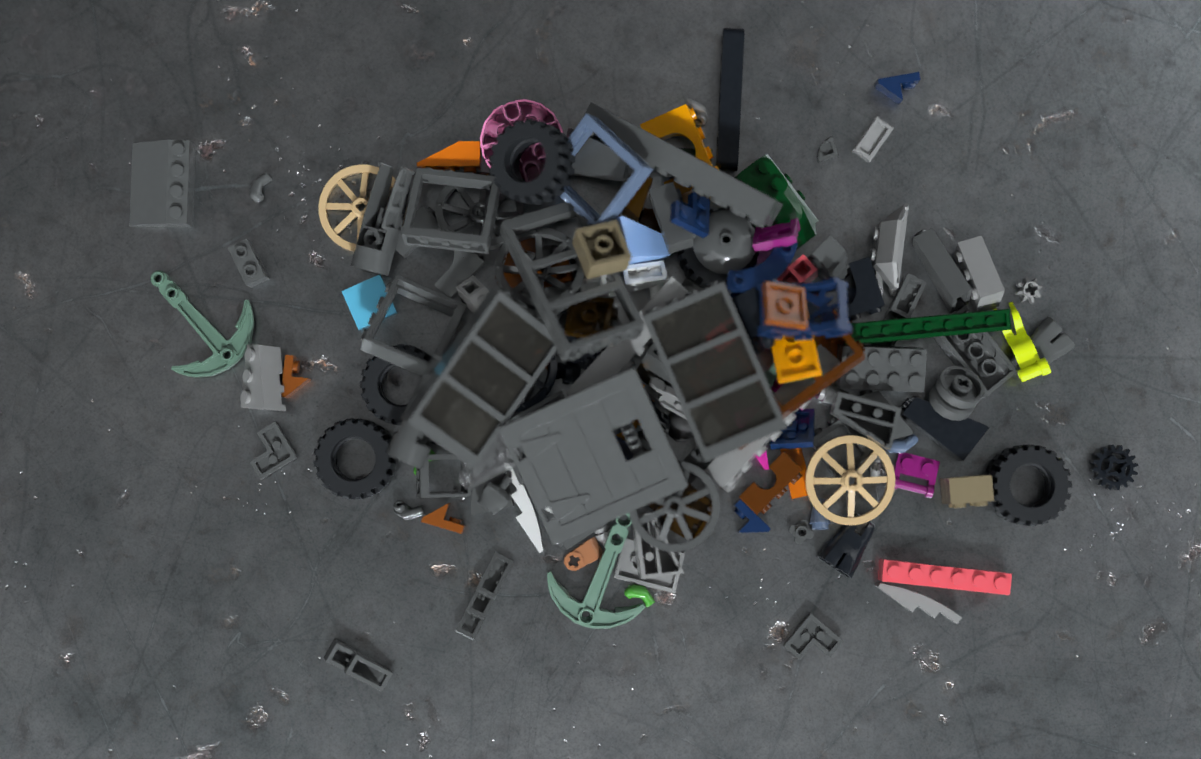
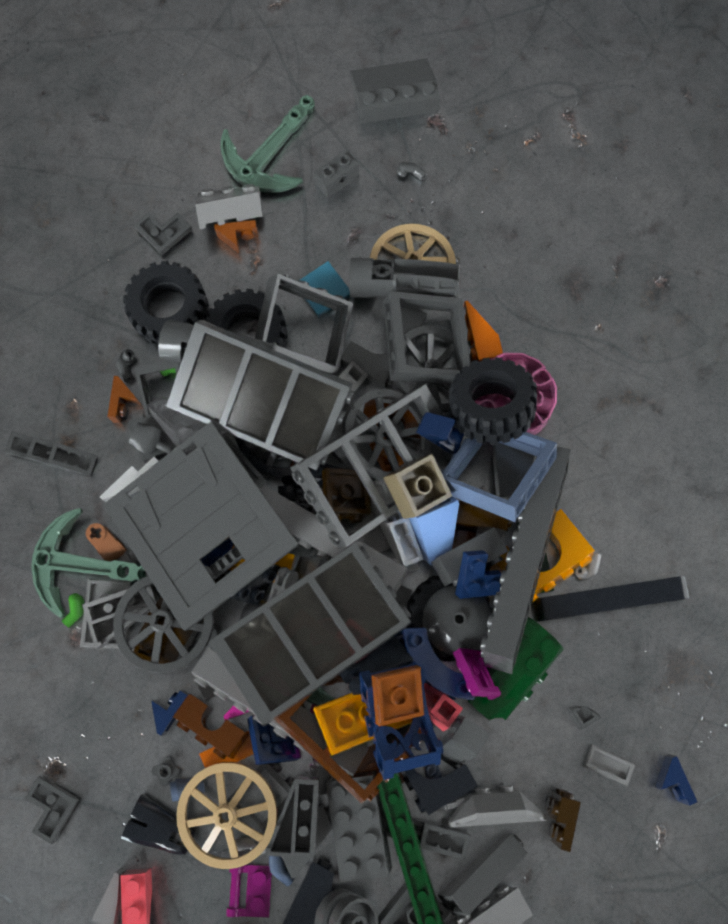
camera: 80 degrees right, 10 degrees down
none -> dark blue slope [416,412,465,454]
none -> dark brown plate [546,788,581,852]

